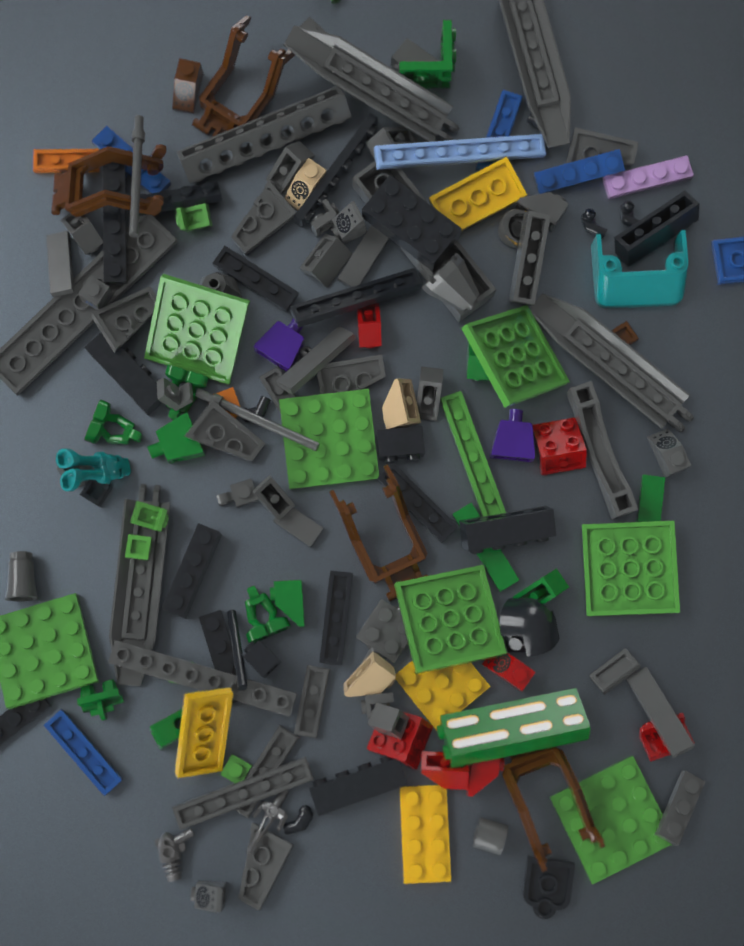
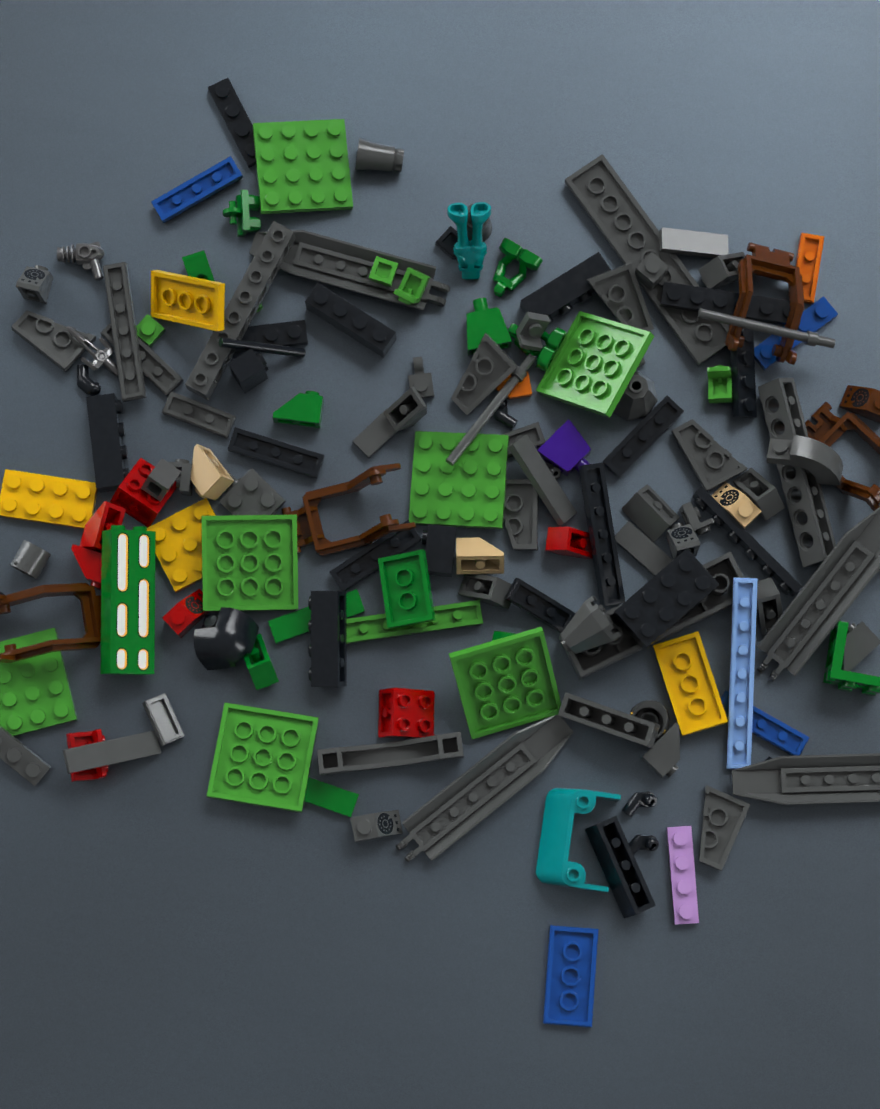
camera: 105 degrees right, 0 degrees up
green piece [245,586,291,644] -> none
dark purple torso [490,409,535,463] -> none
blue plate [534,149,625,194] -> none
reddish brown tile [611,321,639,345] -> none
none -> green plate [378,549,435,629]
none -> black tile [504,578,576,633]
none -> dark grey arch [767,435,843,485]

